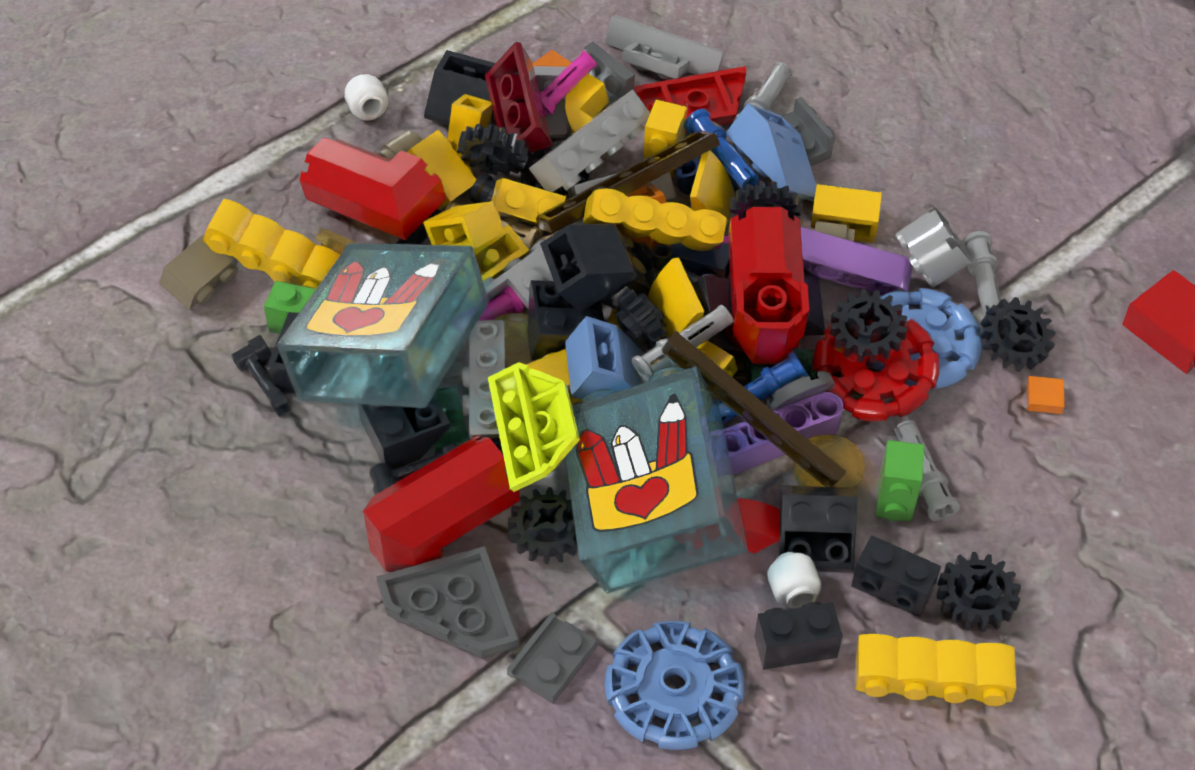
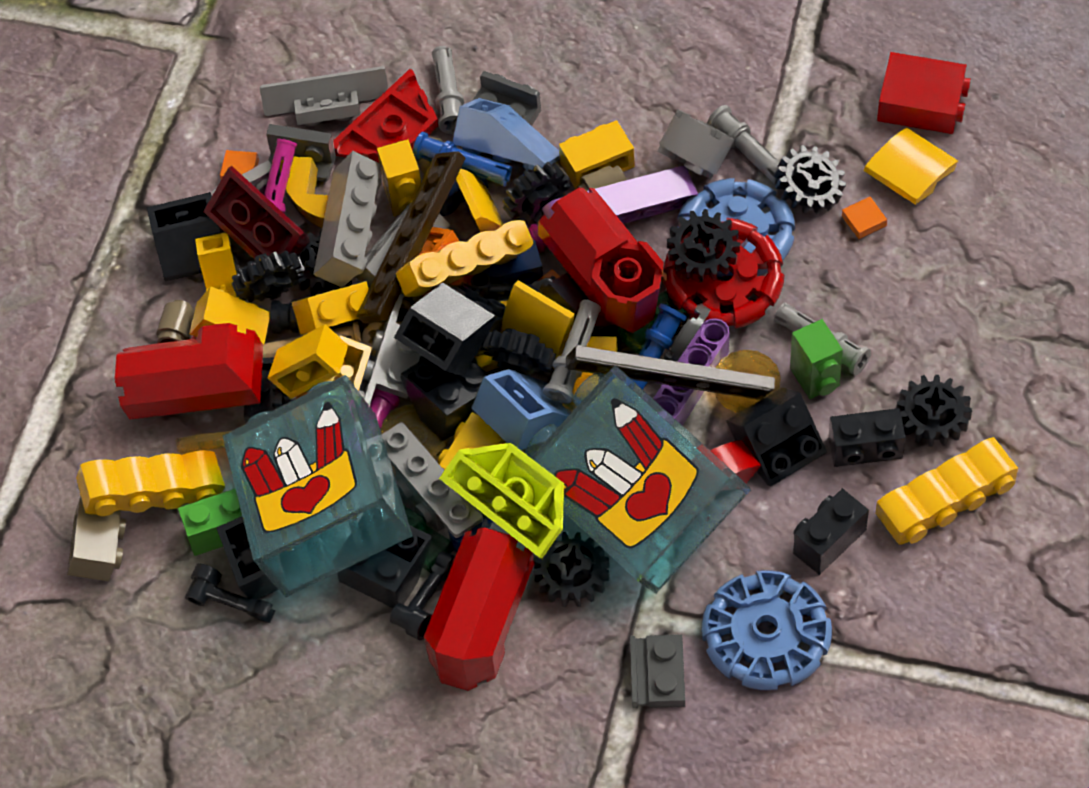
camera: 30 degrees left, 5 degrees up
white head [344,74,388,121] -> none
dark grey plate [376,546,519,658] -> none
white head [767,552,822,609] -> none
none -> yellow slope [863,127,958,205]

